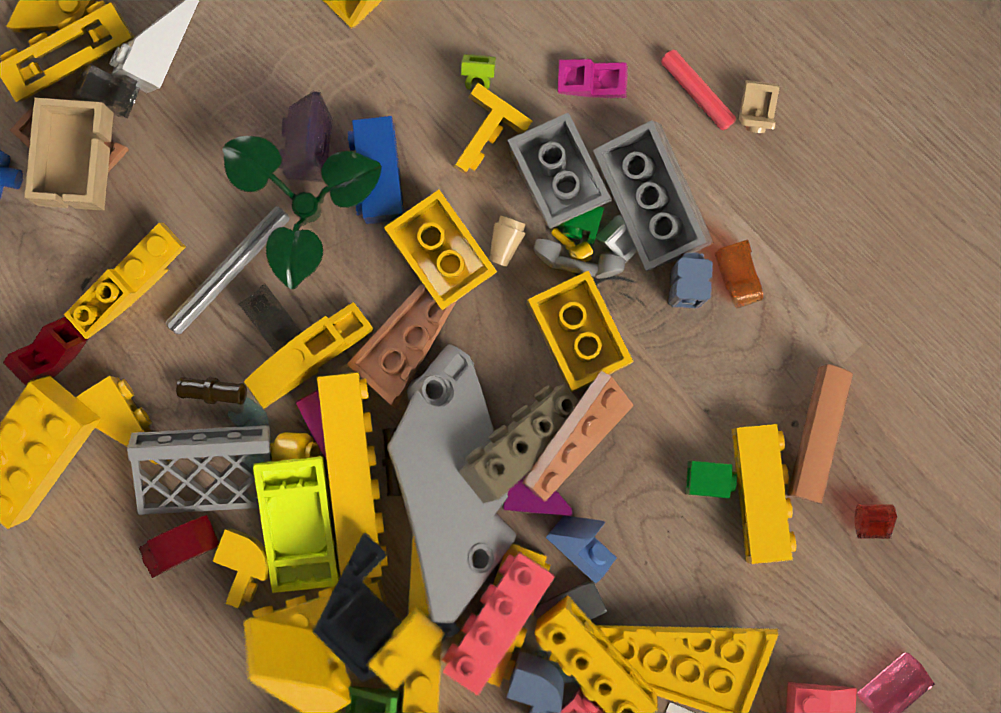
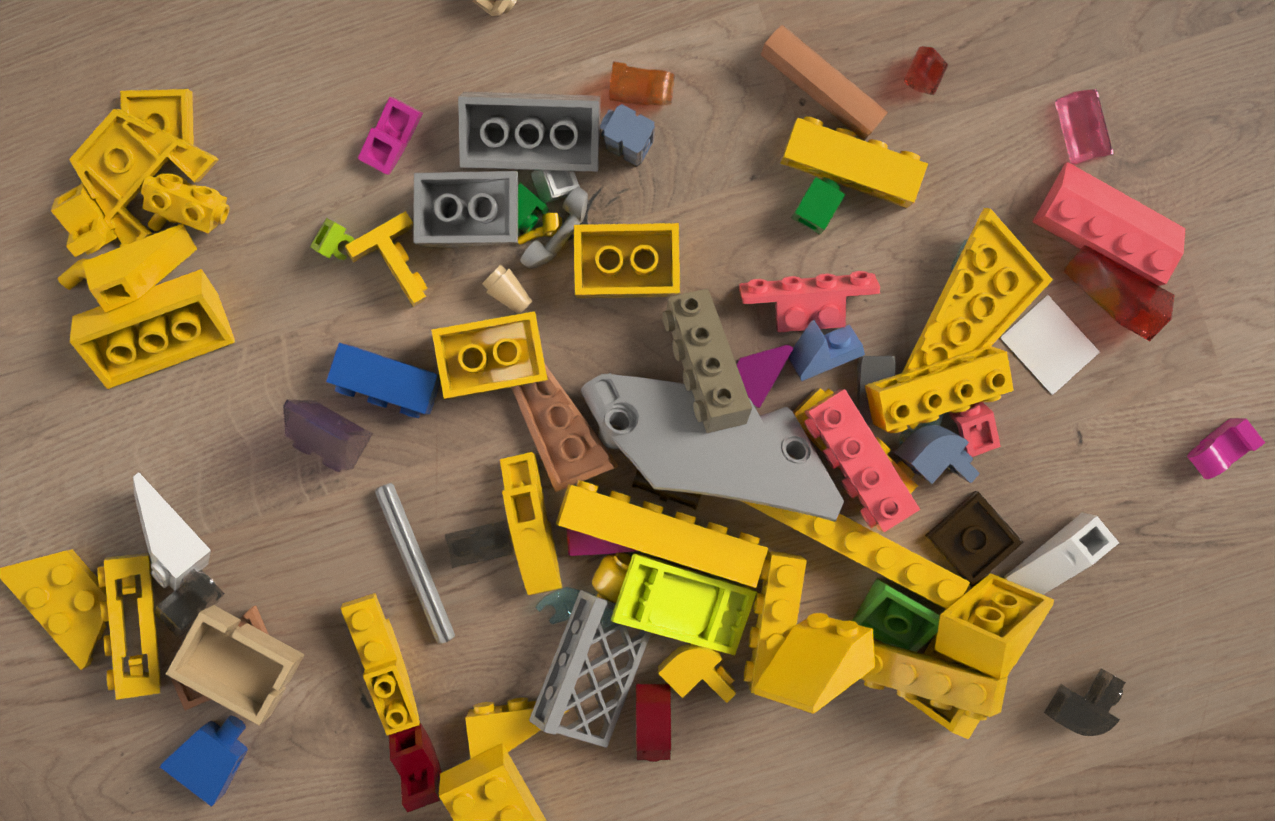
camera: 70 degrees left, 5 degrees up
dark brown pin [176,377,247,405] -> none
dark green plant [223,136,382,290] -> none
black wing [313,532,461,682] -> none
yellow brick [368,606,443,690] -> none
nougat wing [522,371,634,501] -> none
coral axle [661,49,736,131] -> none
none -> coral bracket [739,271,880,332]

